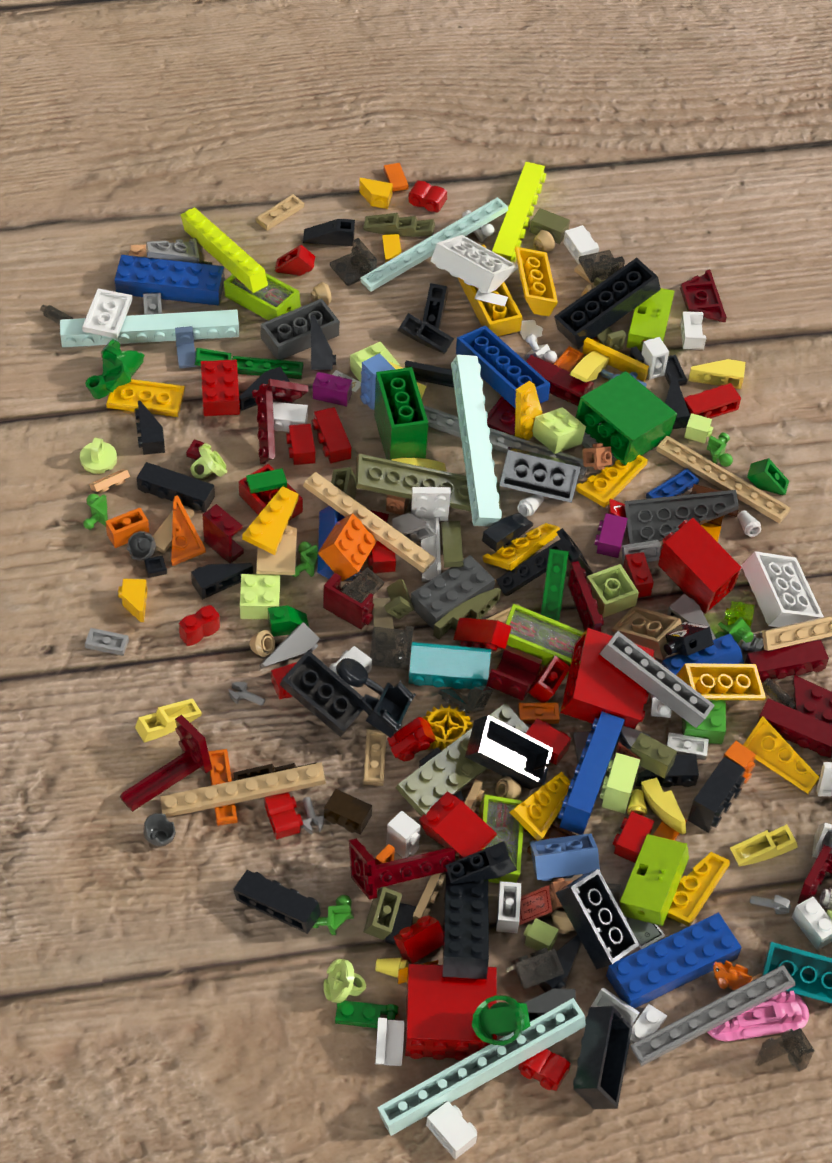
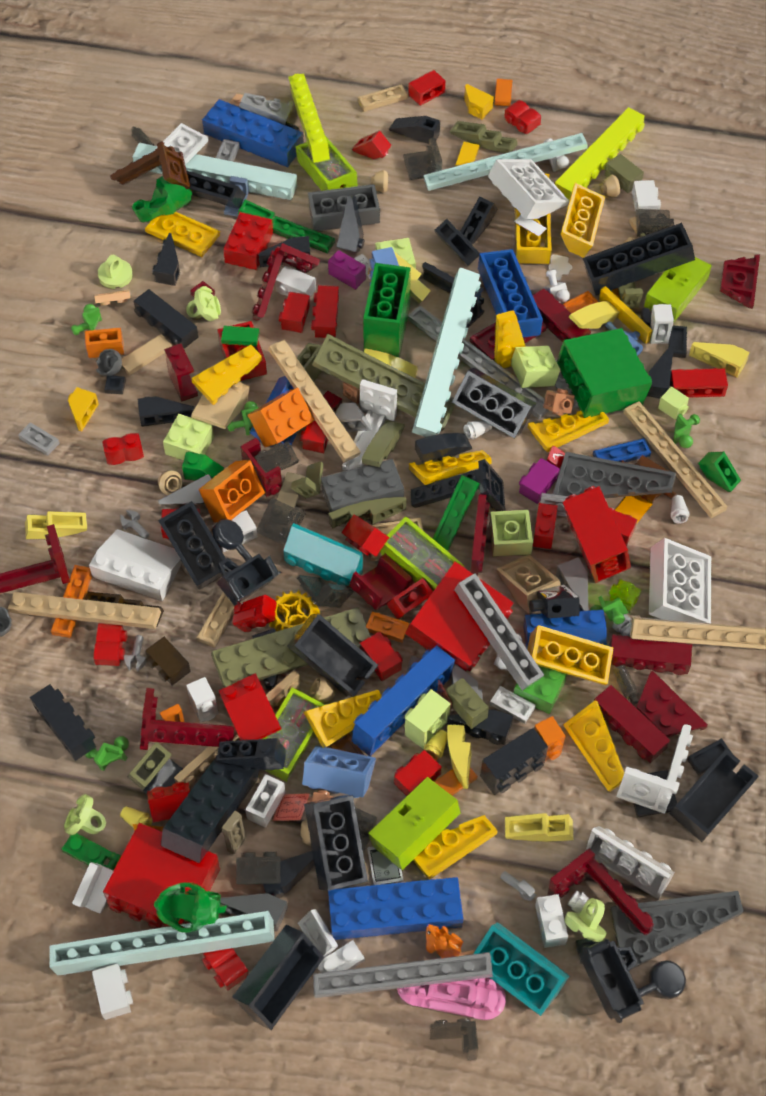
camera: 25 degrees right, 5 degrees up
orange wing [171,495,206,566] -> none
yellowish green brick [523,918,559,956] -> none
white panel [680,312,706,350] -> none
none -> white slope [89,529,183,601]
none -> reddish brown bracket [110,141,190,189]
none -> black brick [186,170,246,209]
none -> orange brick [198,460,265,522]
none -> dark tan tile [222,811,246,854]
none -> red brick [408,70,446,106]

